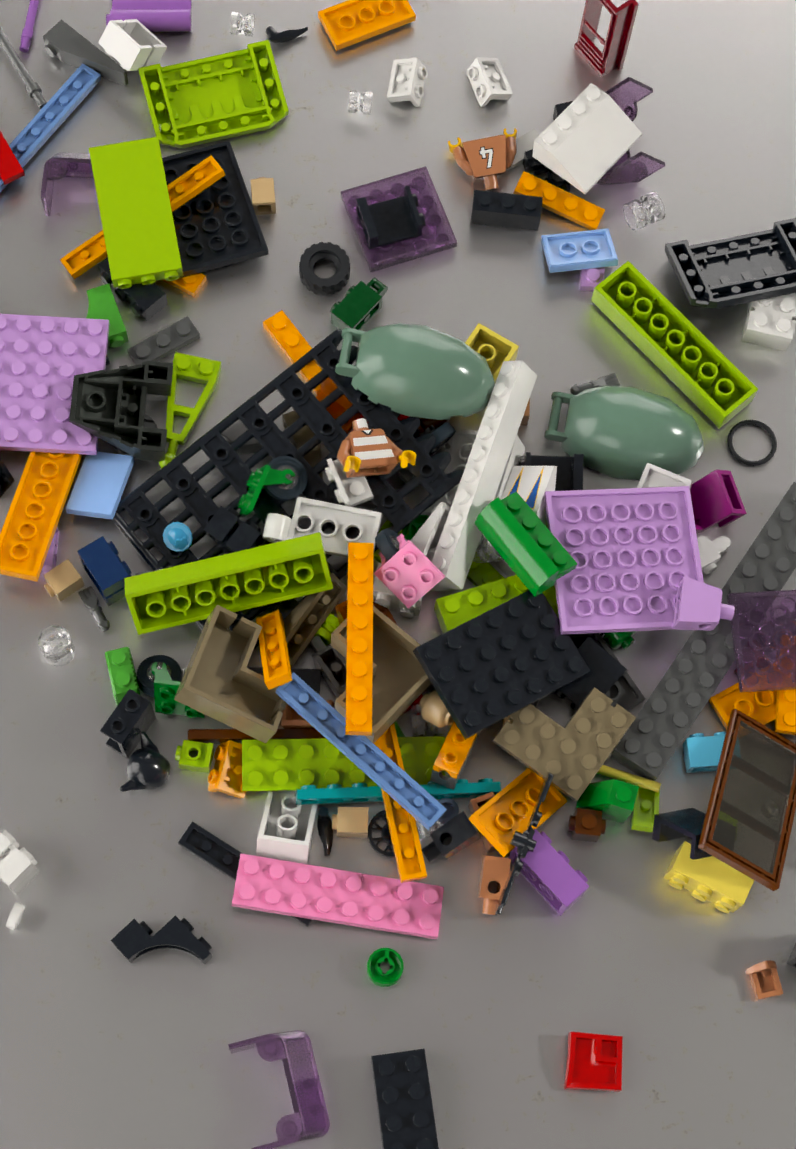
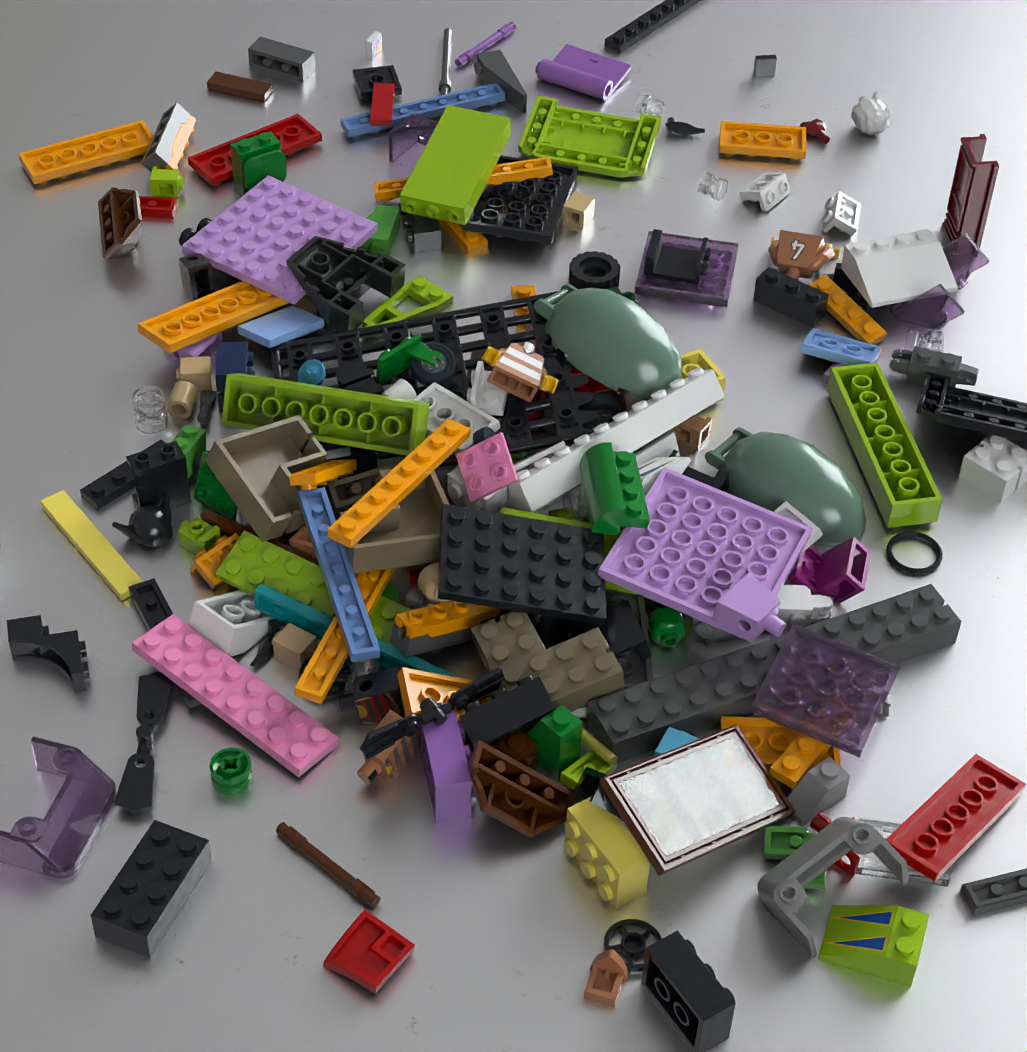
camera: 35 degrees right, 25 degrees down
white piece [98,19,167,71] -> none
dark grey plate [127,316,200,365] -> none
none -> light yellow tile [40,490,143,601]
none -> black plate [80,439,167,510]
none -> black piece [114,672,174,812]
none -> tan brick [167,381,198,419]
none -> reddish brown piece [276,822,381,908]
none -> black brick [459,675,556,747]
none -> reddish brown wedge [469,740,576,837]
none -> black wheel [603,919,662,973]
none -> dark grey hinge [889,346,979,387]

